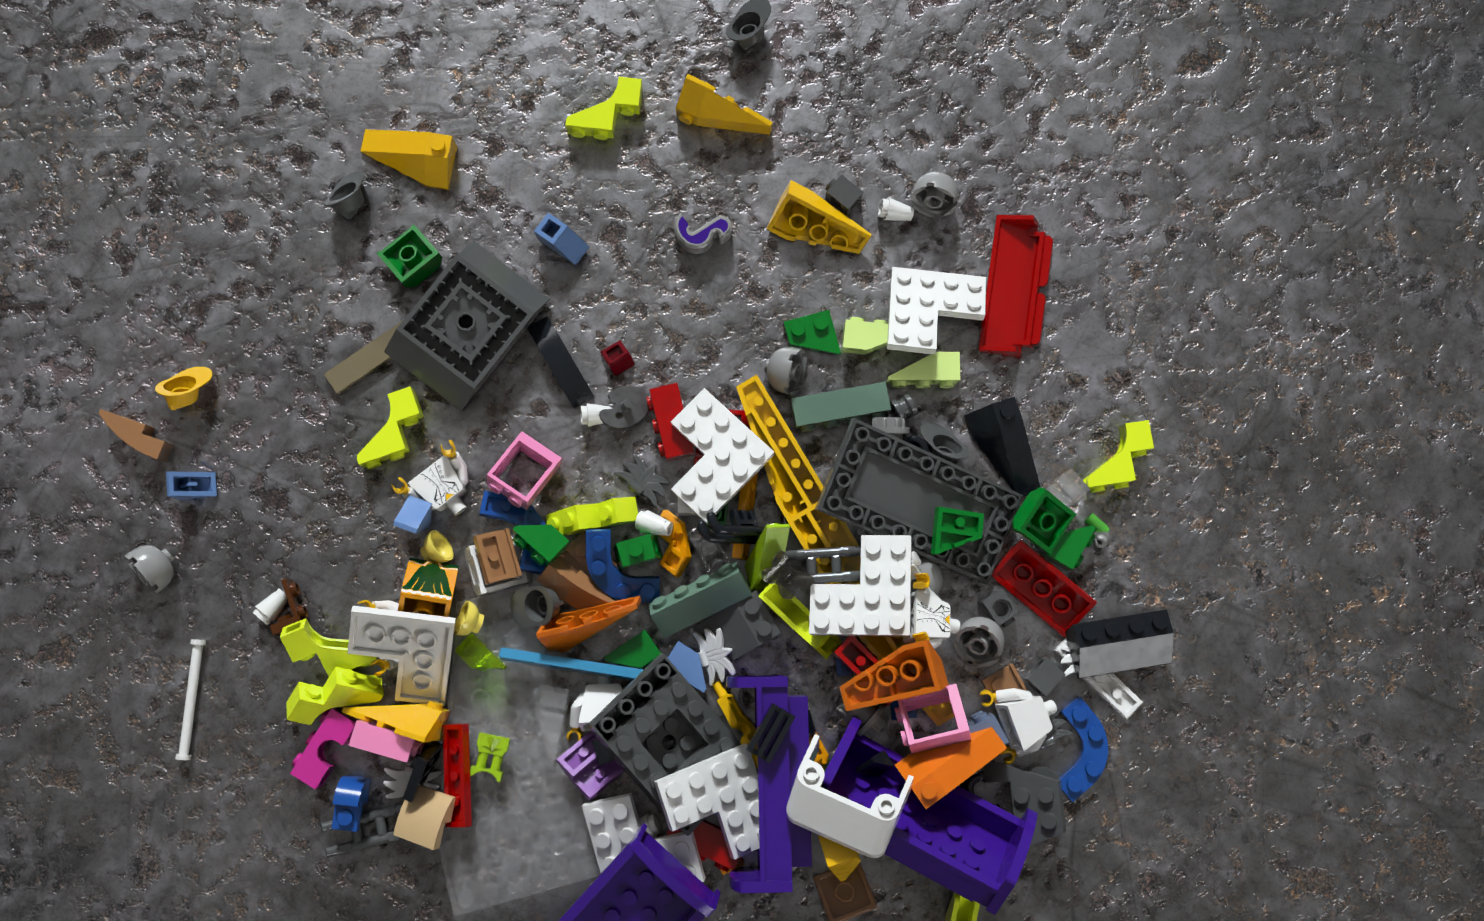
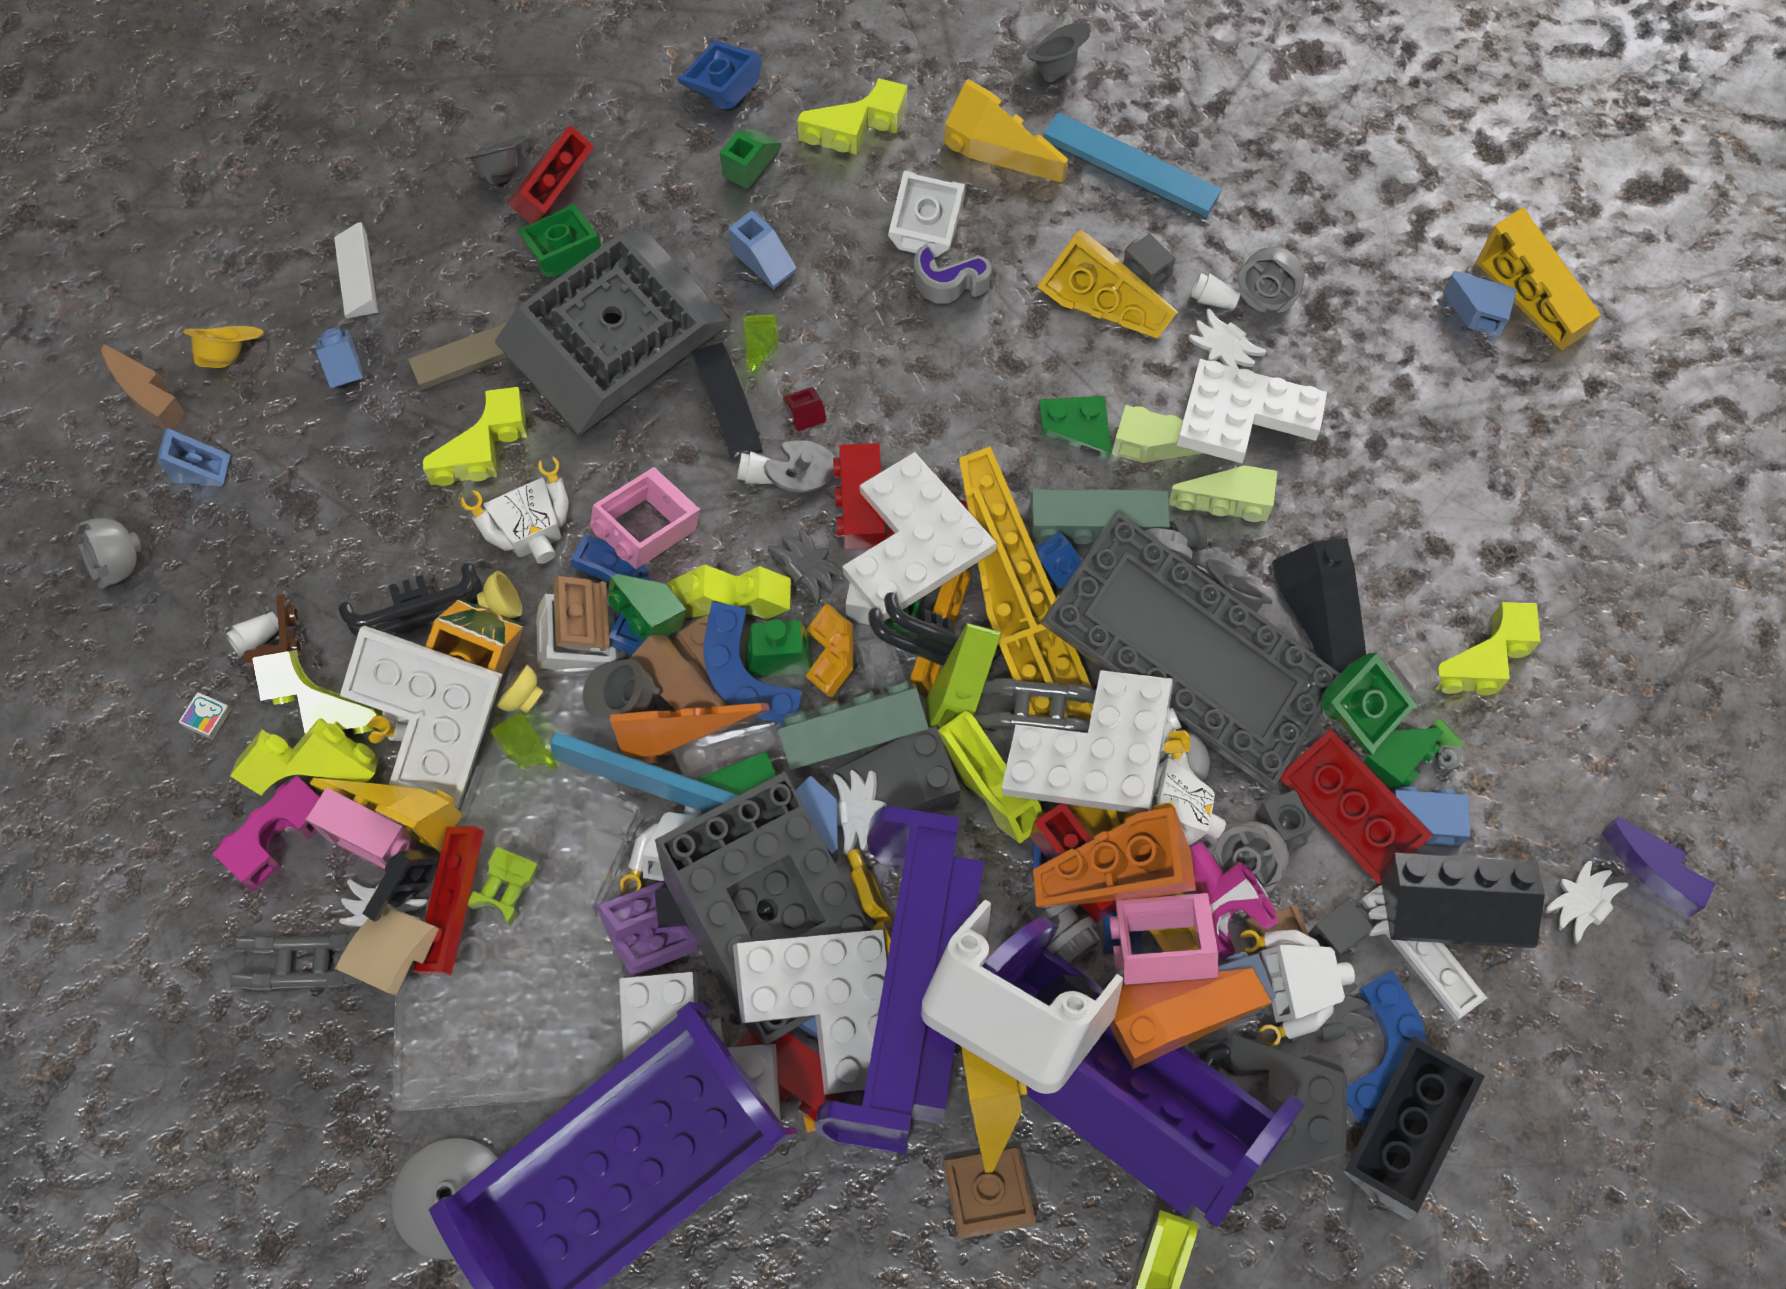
camera: 15 degrees right, 15 degrees down
white bar [175,639,206,760] -> none
blue brick [331,775,371,832] -> none
yellow wedge [361,129,457,190] -> none
medium blue slope [393,495,432,533] -> none
white cone [635,510,673,536] -> none
black tile [746,703,795,763] -> none
clear smoke animal [762,550,814,599] -> none
light grey cylinder [764,347,807,396] -> none
green wing [931,507,984,555] -> none
red slope [978,215,1053,358] -> none
none -> tile [179,692,231,740]
none -> medium blue slope [316,327,363,388]
none -> white slope [334,222,378,318]
none -> black piece [339,563,482,637]
none -> red brick [506,125,594,224]
none -> blue slope [677,40,762,110]
none -> green slope [720,130,782,189]
none -> clear neon green slope [744,314,778,372]
none -> white slope [888,171,966,258]
none -> blue brick [1034,531,1082,588]
none -> dark azure tile [1043,112,1222,218]
none -> white piece [1188,309,1266,369]
none -> dark pink connector [1189,842,1278,960]
none -> black slope [1344,1037,1485,1221]
none -> medium blue slope [1393,786,1470,847]
none -> medium blue slope [1443,271,1517,337]
none -> yellow wedge [1475,207,1601,351]
none -> white piece [1545,861,1629,944]
none -> dark purple slope [1602,817,1716,917]

